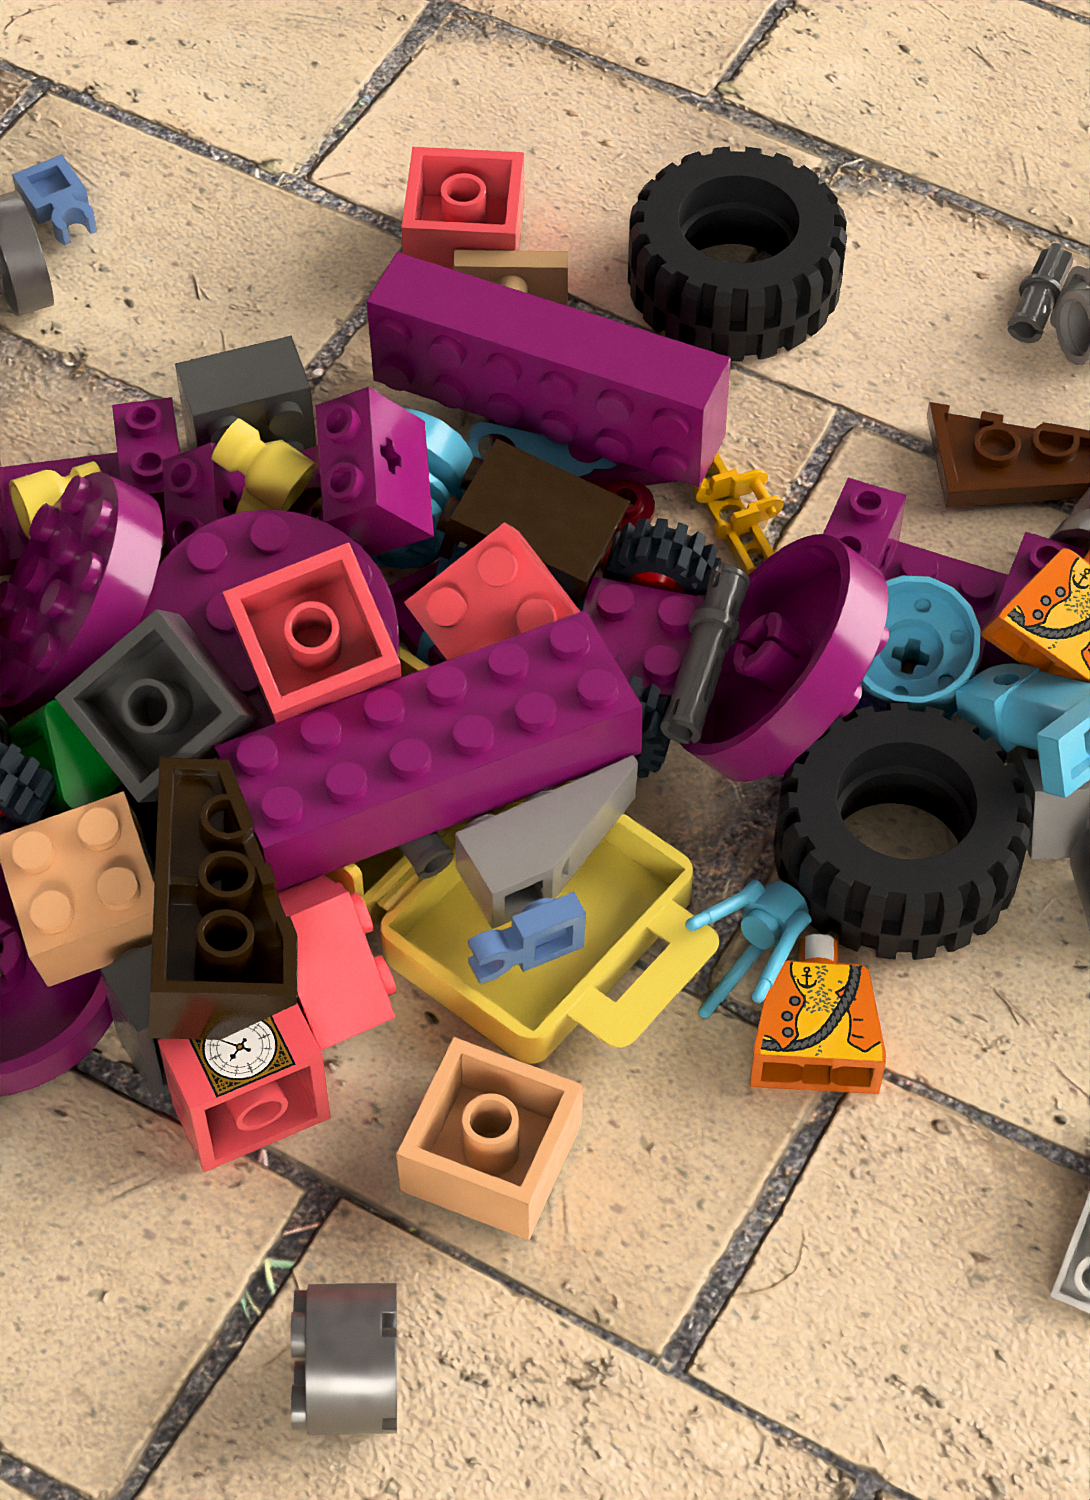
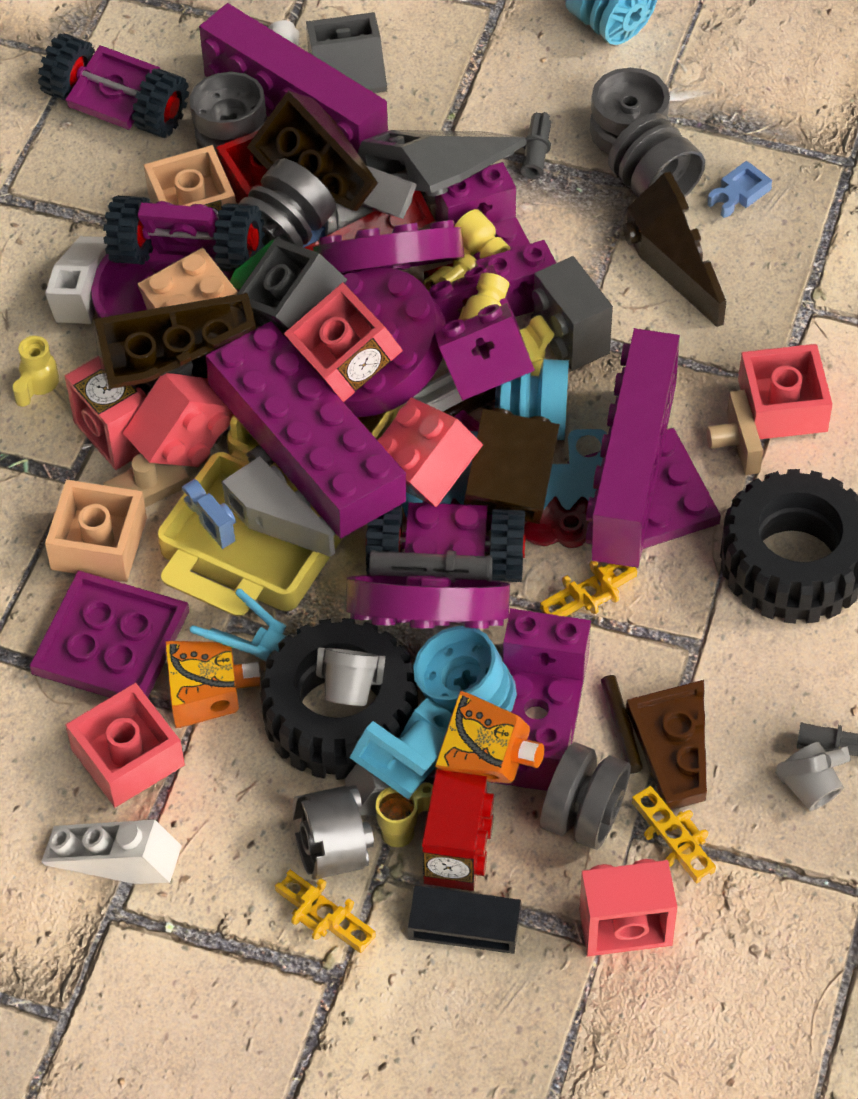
camera: 80 degrees right, 0 degrees up
none -> light yellow piece [13,336,59,407]
none -> magenta plate [30,570,189,698]
none -> coral brick [65,683,185,808]
none -> tan tile [103,454,190,508]
none -> light grey piece [316,647,386,706]
none -> dark brown piece [601,675,643,774]
none -> dark brown wedge [623,171,727,327]

